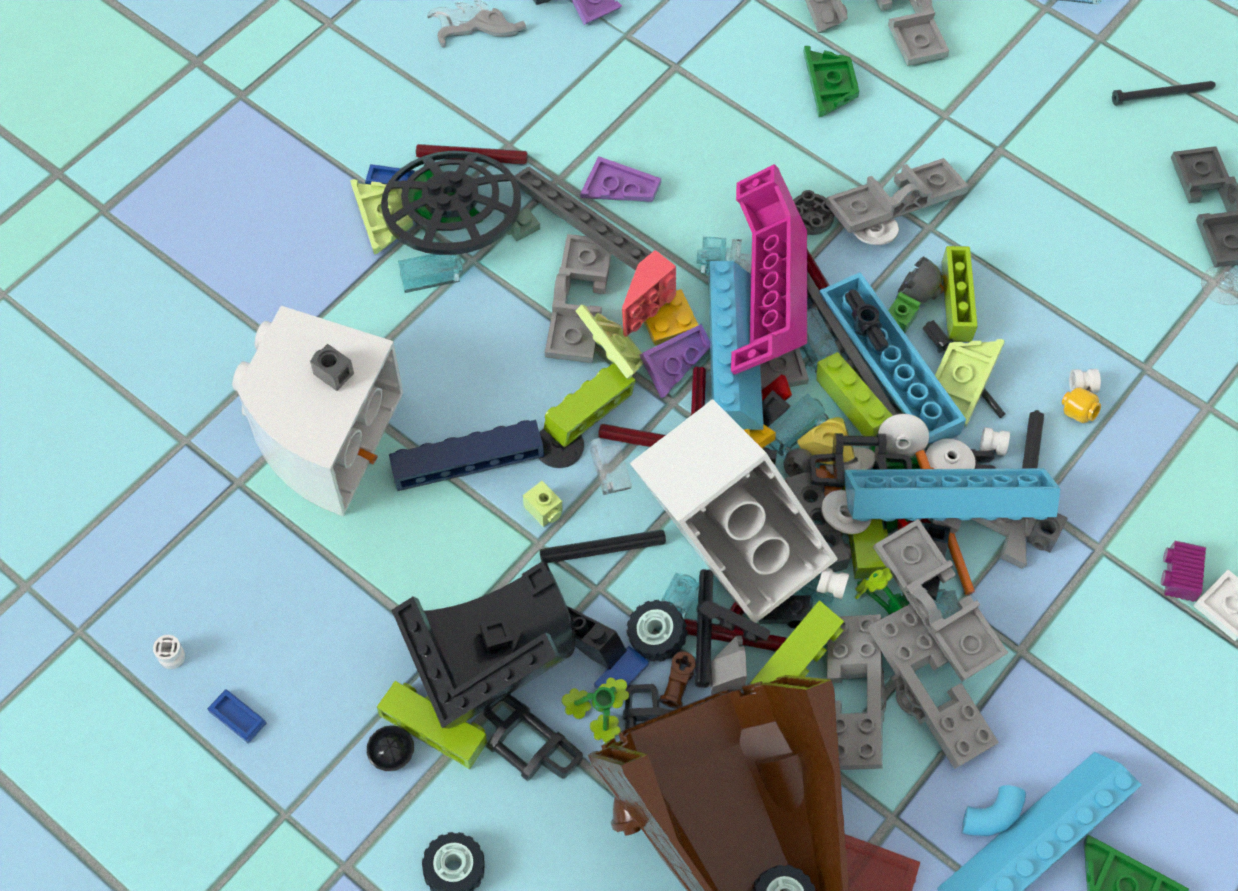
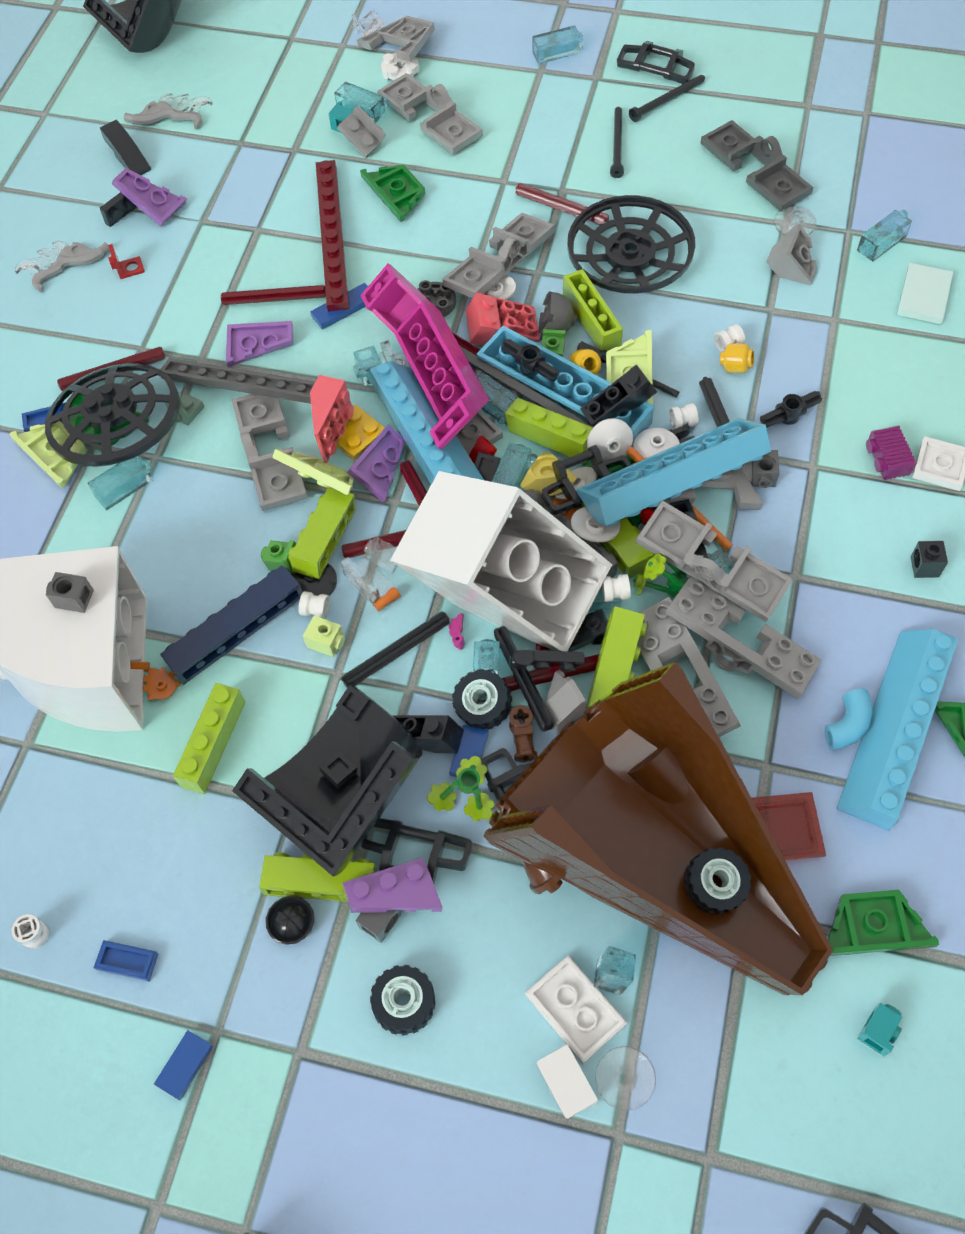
camera: 20 degrees left, 0 degrees up
none -> red bracket [108,244,145,279]
none -> orange piece [142,667,180,700]
none -> blue tile [154,1030,214,1100]
none -> lime brick [173,683,246,794]
none -> dark red axle [221,285,326,305]
none -> bright green brick [261,540,296,574]
none -> white wheel [299,591,330,619]
none -> blue tile [310,283,368,330]
none -> dark red plate [315,160,349,312]
none -> medium lavender wing [343,857,443,913]
none -> dark grey brick [355,910,401,943]
none -> clear bracket [364,536,397,573]
none -> orange piece [373,586,401,611]
none -> dark pink piece [448,613,465,650]
none -> coral slope [465,292,540,346]
none -> axle [515,183,609,225]
none -> black dish [567,195,695,294]
none -> yellow head [569,349,601,375]
none -> black slope [580,364,657,427]
none -> black bar [610,106,624,178]
none -> black bar [617,41,695,84]
none -> black axle [760,391,822,428]
none -> light grey slope [766,224,817,285]
none -> black brick [910,541,948,578]

